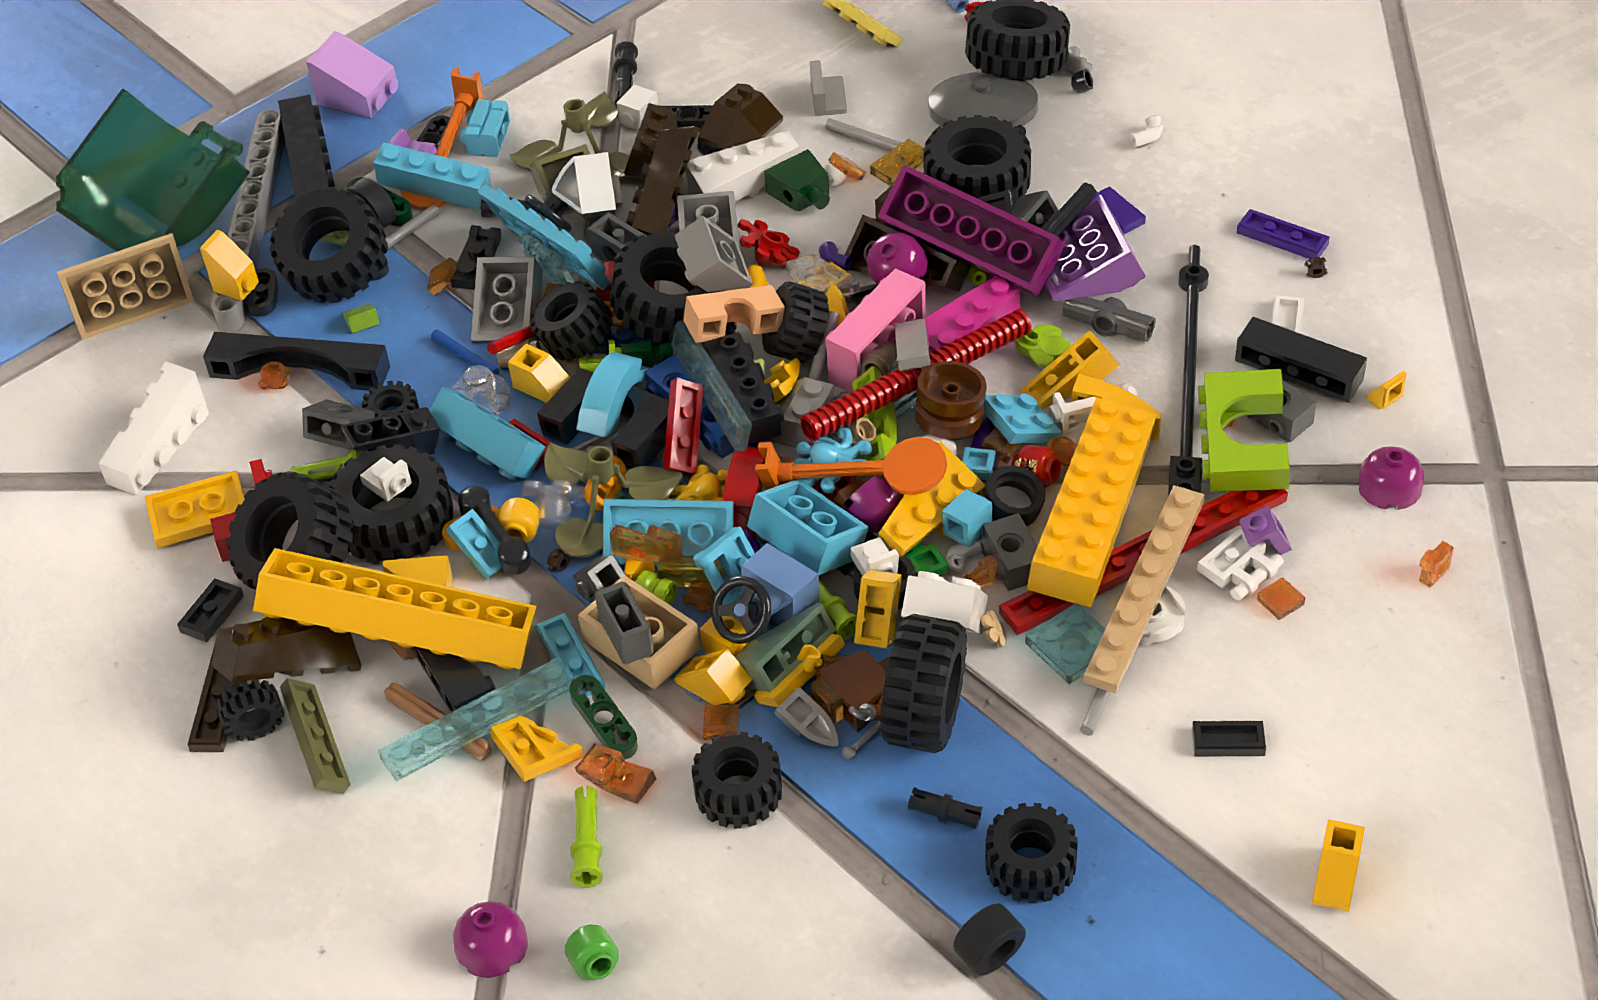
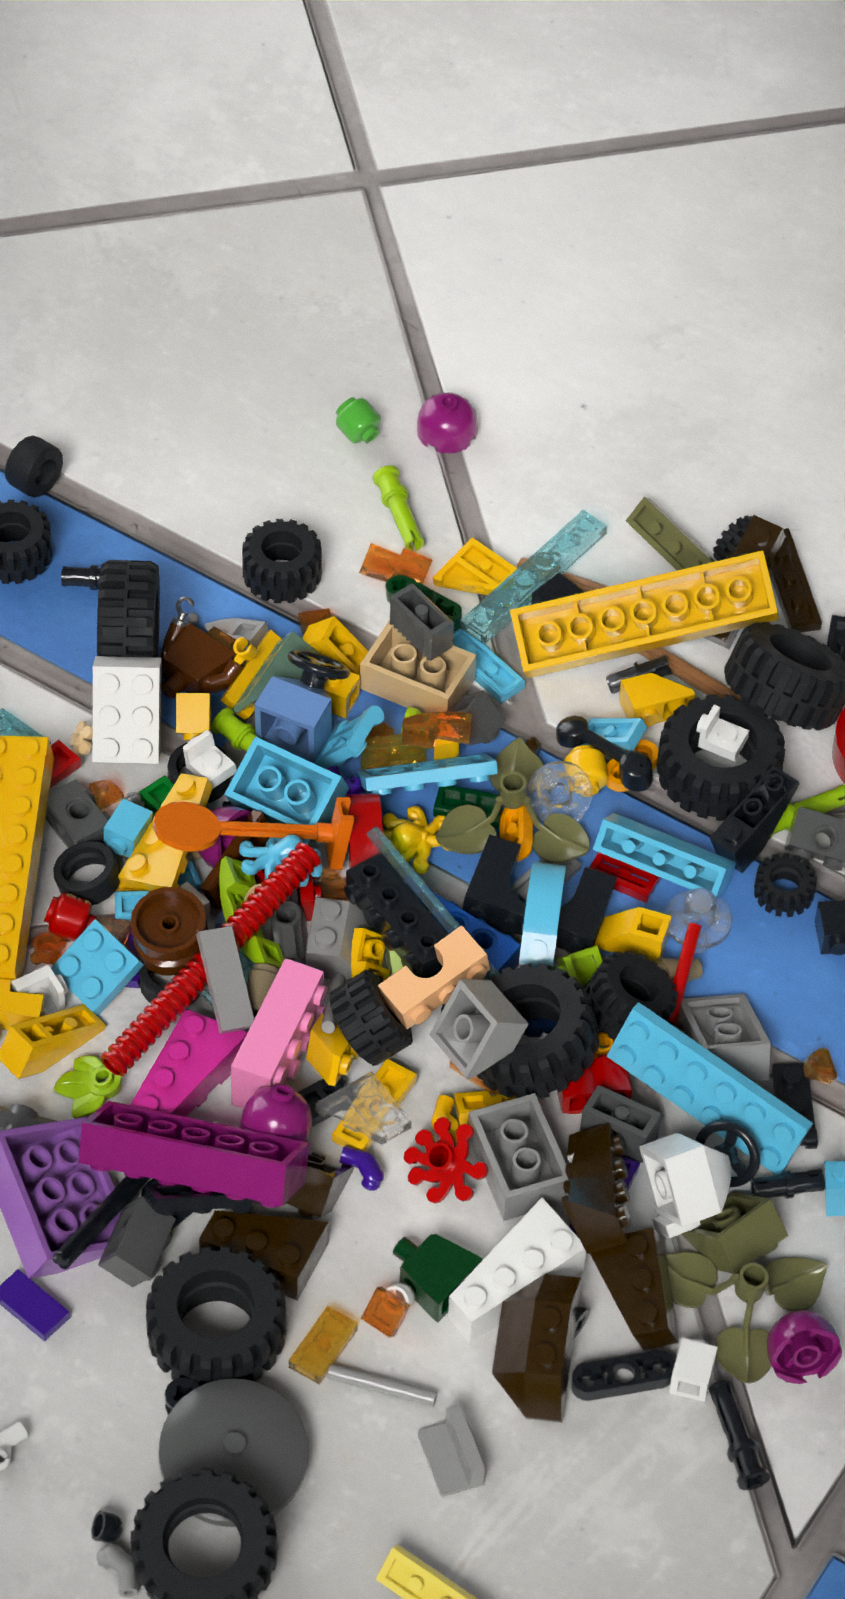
camera: 160 degrees right, 5 degrees up
blue bar [431,329,500,379] -> none
red plate [663,378,704,477] -> none
none -> magenta cylinder [767,1310,842,1384]

